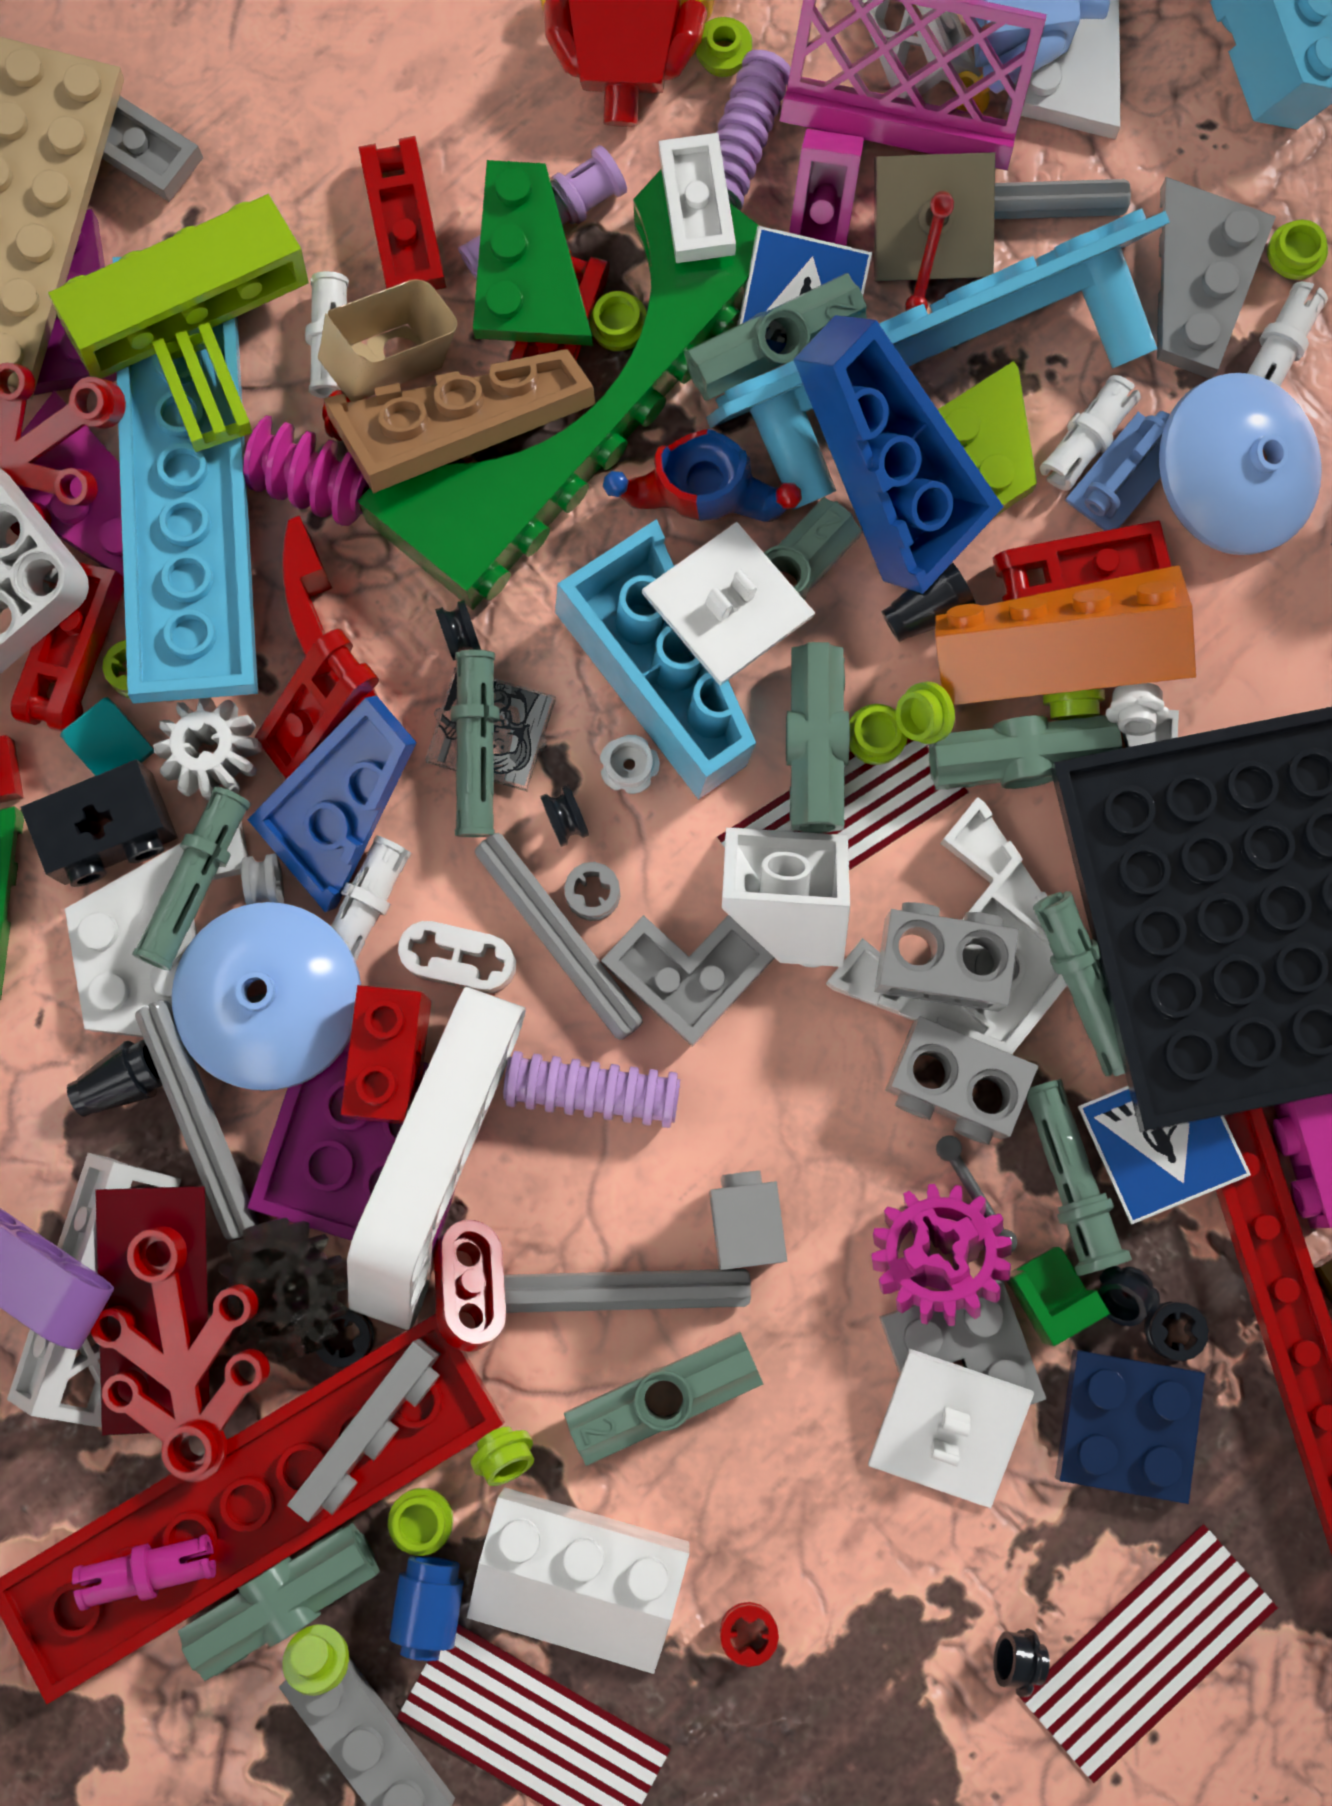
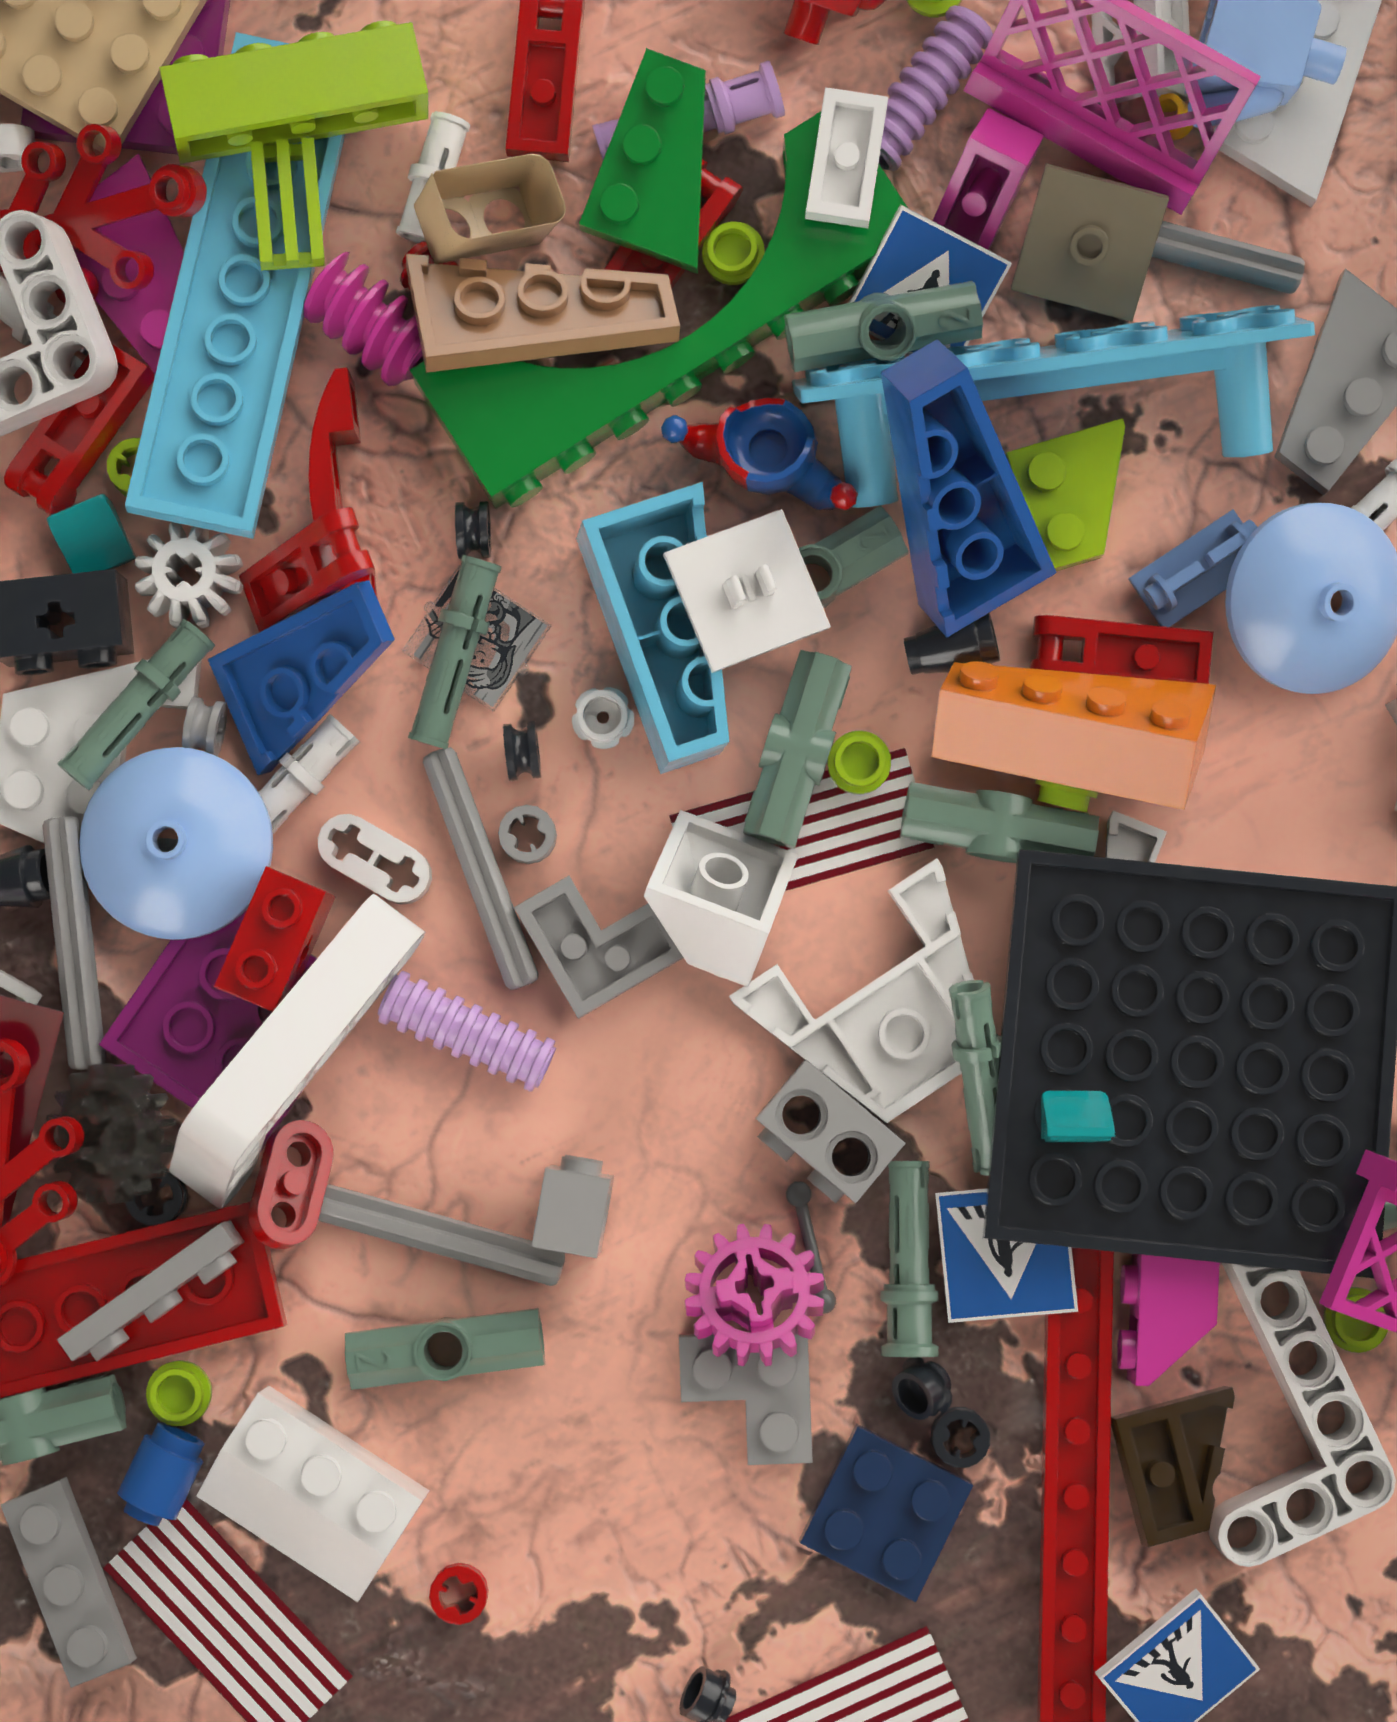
camera: 15 degrees right, 5 degrees up
lime plate [282,1624,349,1696] -> none
lime plate [470,1427,534,1486] -> none
white piece [868,1348,1034,1508] -> none
light grey brick [874,902,1019,1012] -> none
lime plate [896,681,955,744] -> none
red hinge [905,191,954,311] -> none
green panel [1006,1247,1110,1346] -> none
white pin [1039,375,1141,491] -> none
white plate [1106,683,1169,736] -> none
none -> teal slope [1041,1091,1115,1142]

